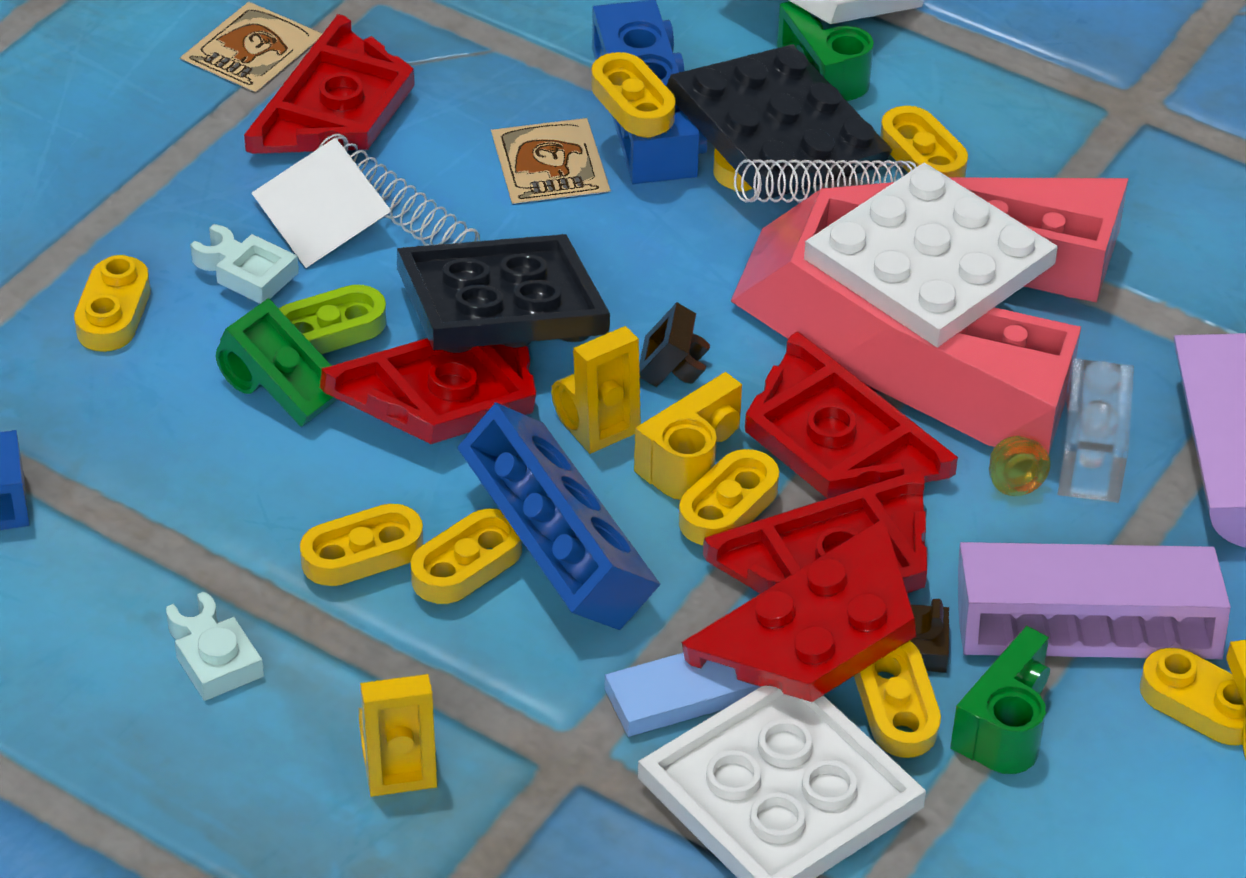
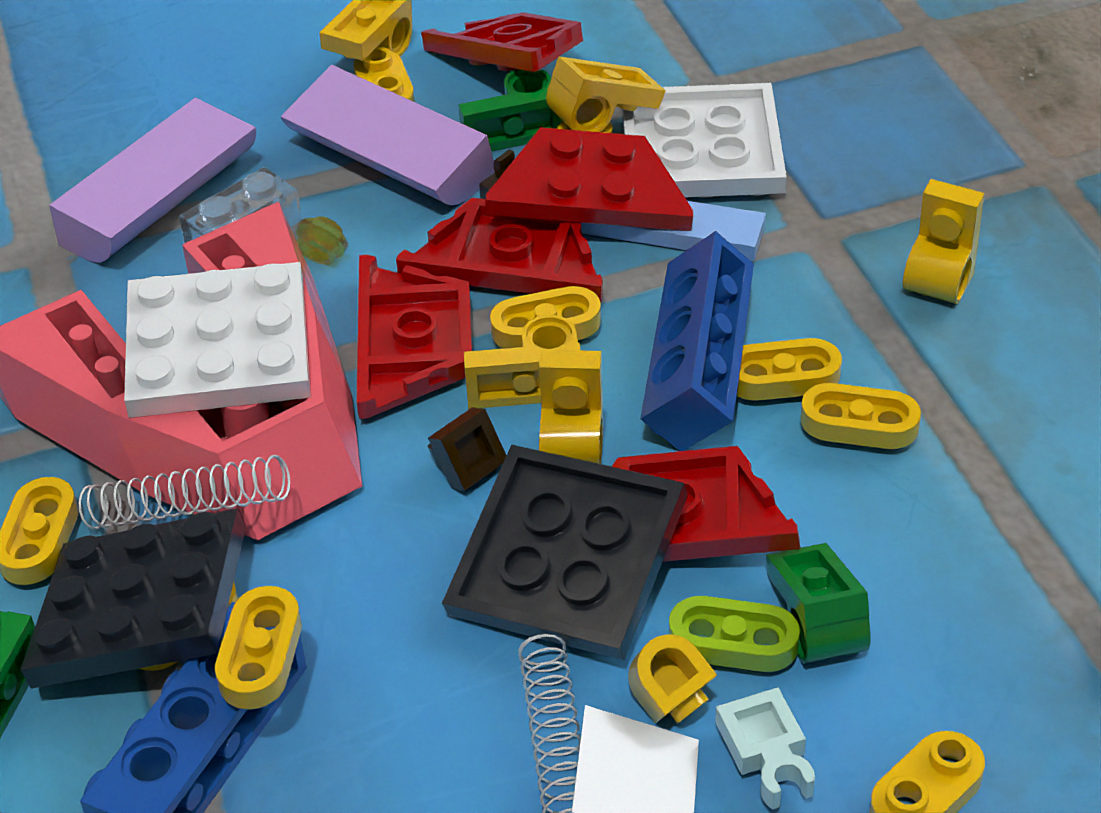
camera: 140 degrees left, 0 degrees up
light aqua plate [166,592,264,701] -> none
sticker [491,118,611,204] -> none
none -> red wing [421,12,583,72]
none -> yellow plate [546,56,666,132]
none -> yellow plate [628,634,717,724]

